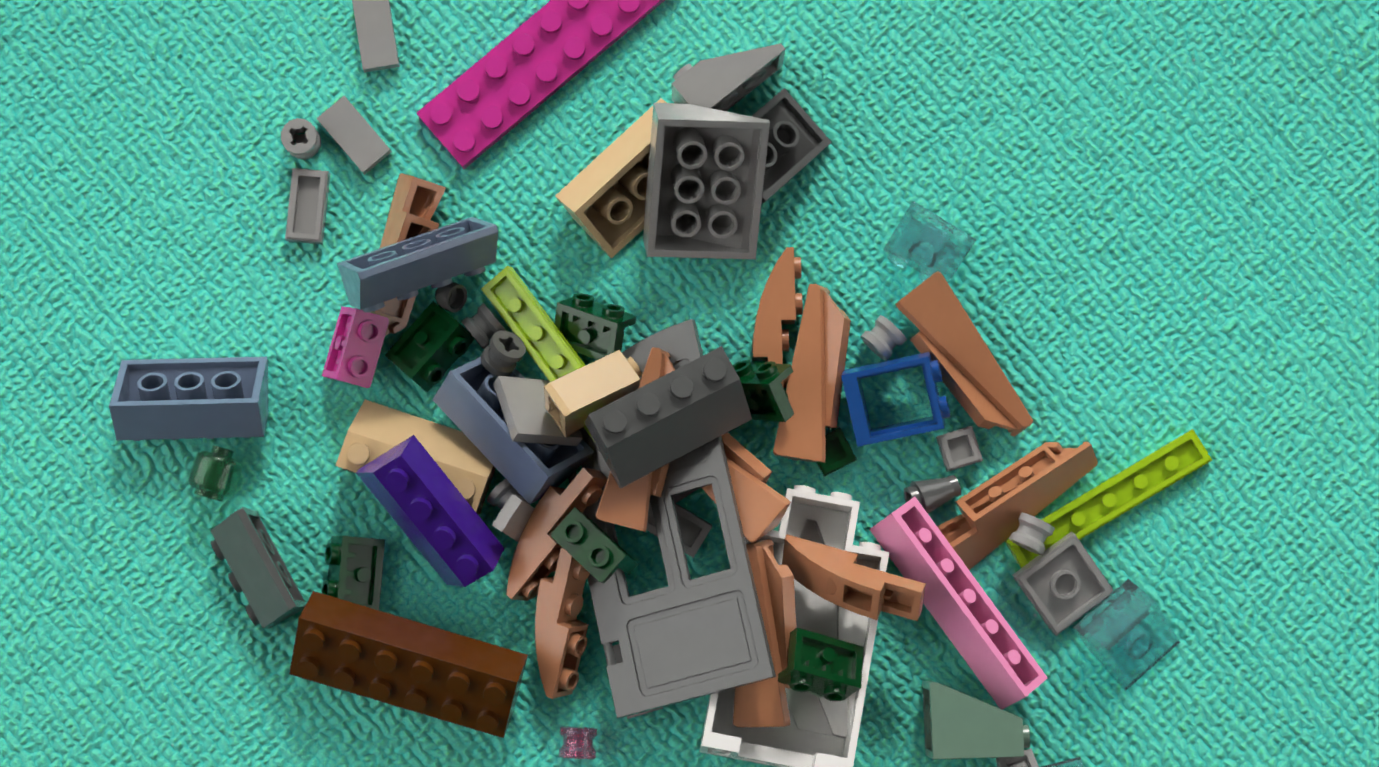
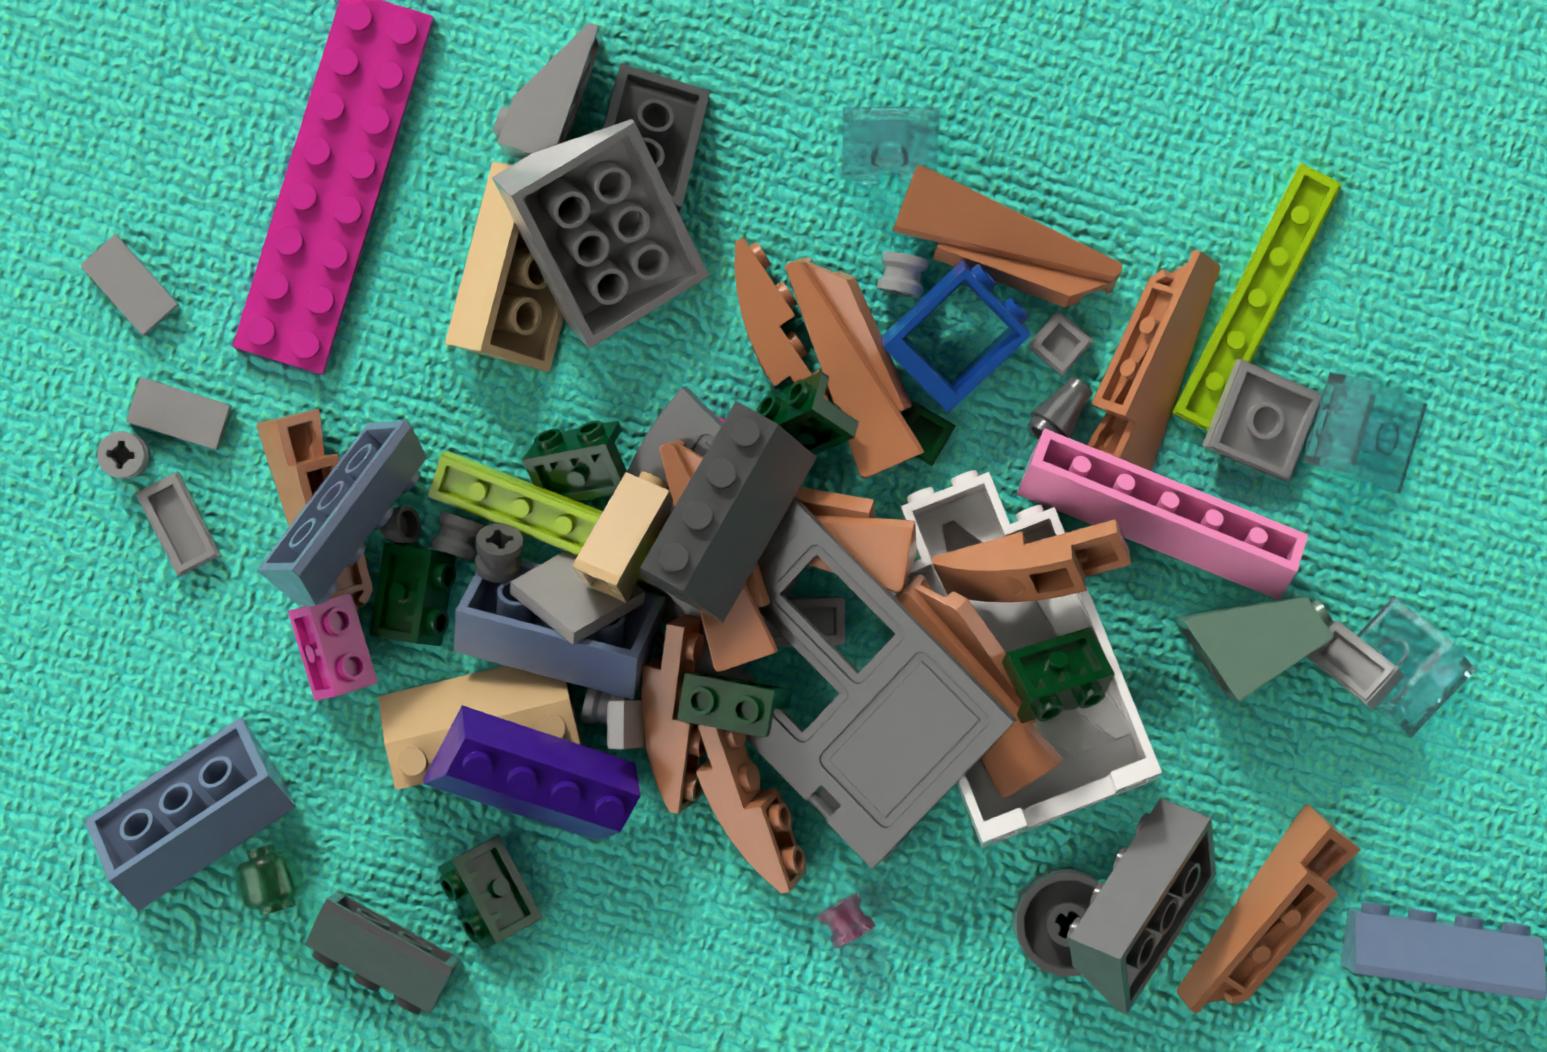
camera: 30 degrees left, 5 degrees up
reddish brown brick [289,591,528,738] -> none
light grey wheel [1009,512,1055,555] -> none

